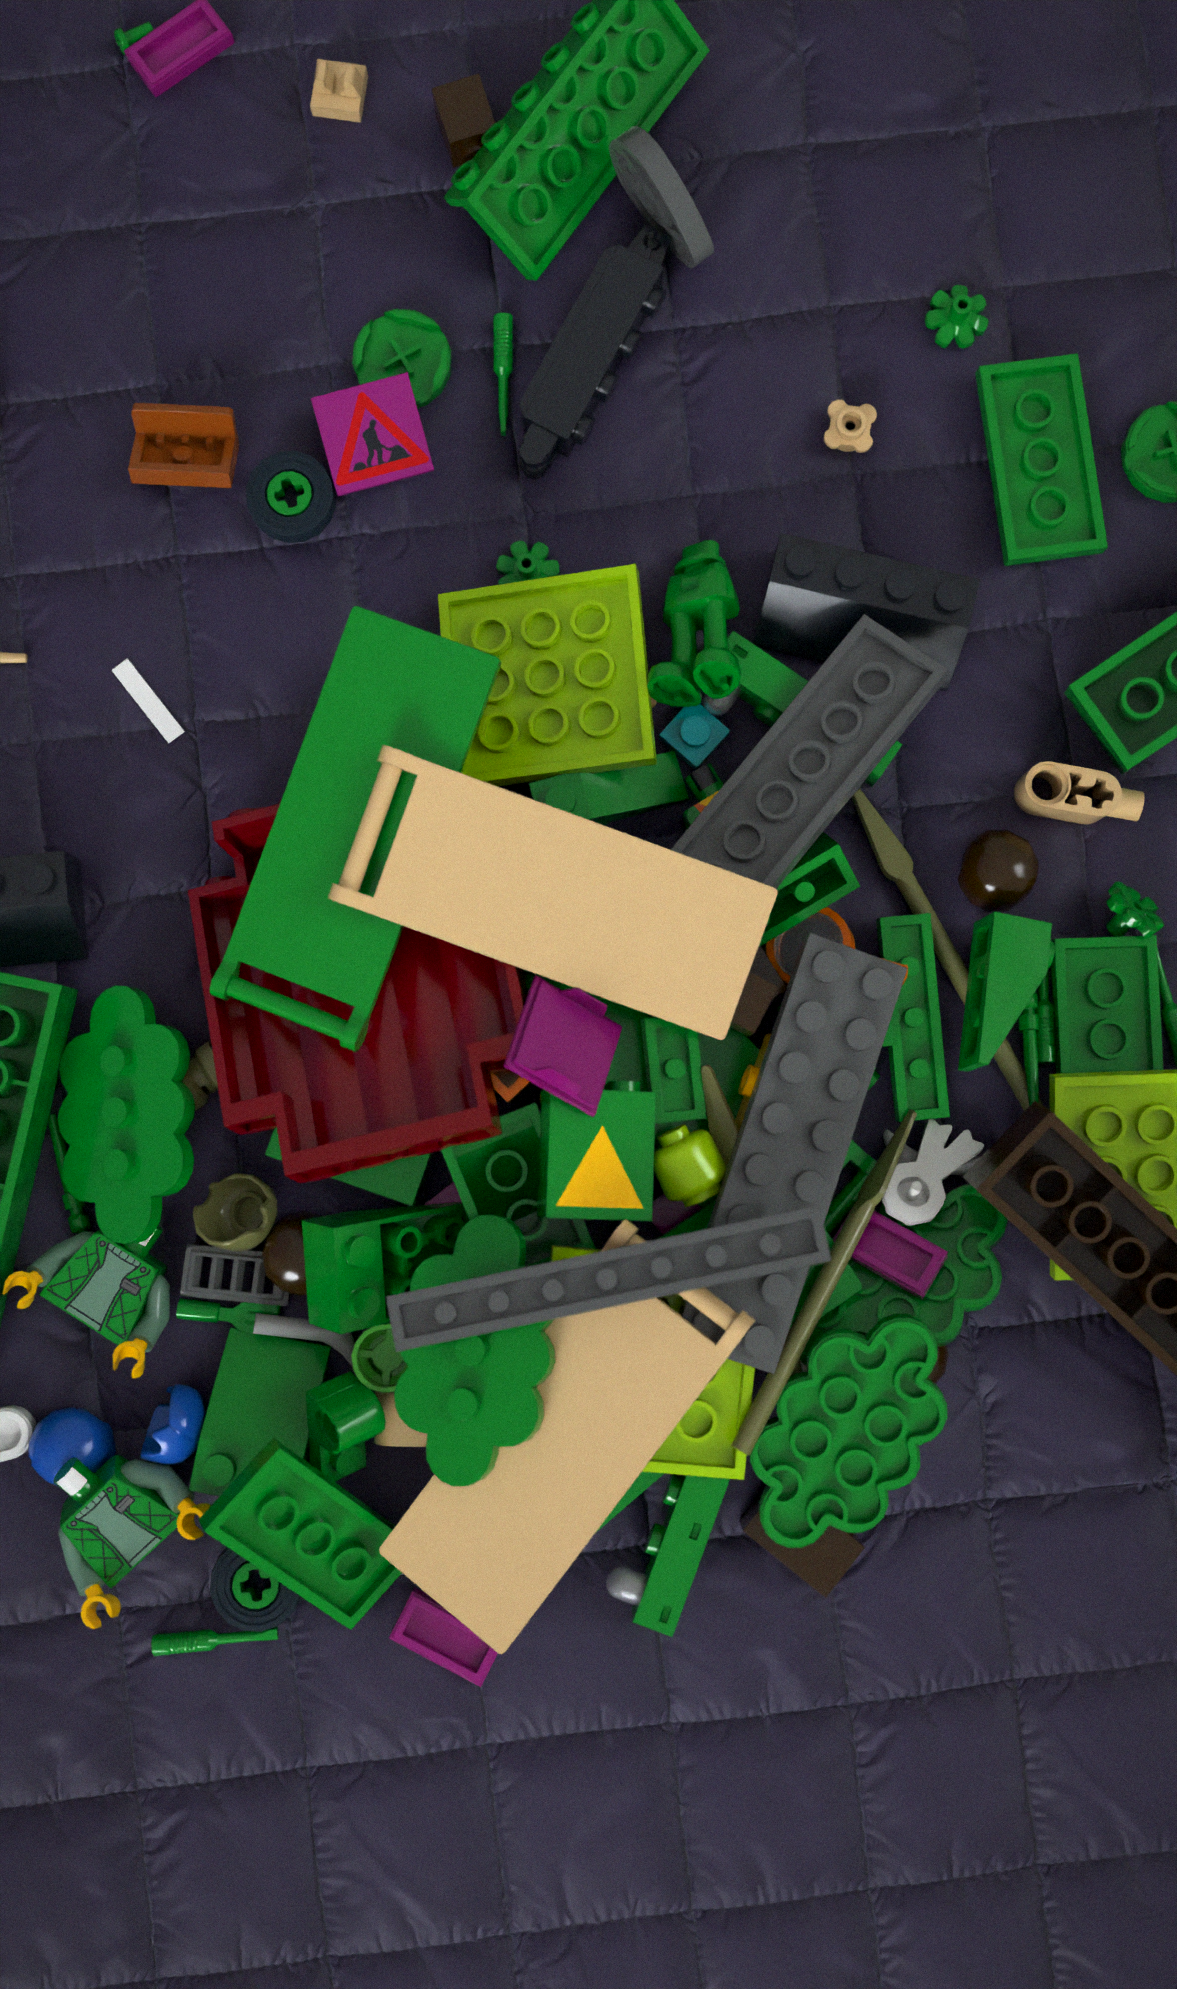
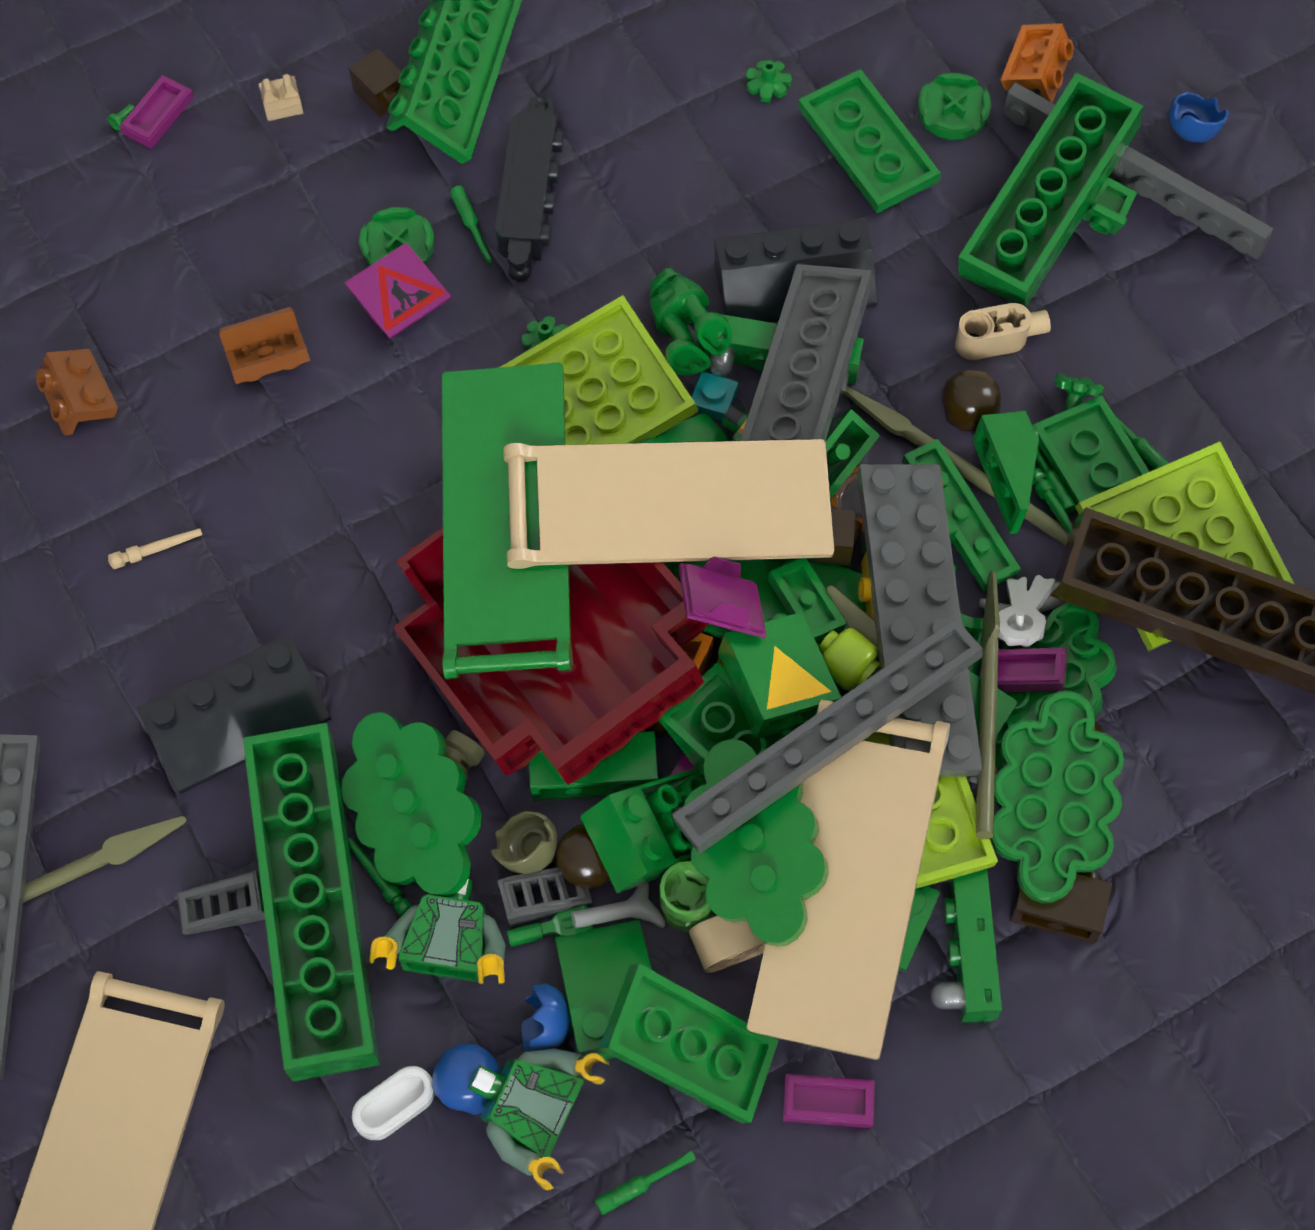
camera: 20 degrees left, 20 degrees down
white sticker [111,659,185,743] -> none
black bush [210,1547,301,1632] -> none
black bush [246,450,336,543] -> none
green plate [305,1371,386,1482] -> none
dark grey piece [609,126,714,269] -> none
tan plate [823,400,877,453] -> none

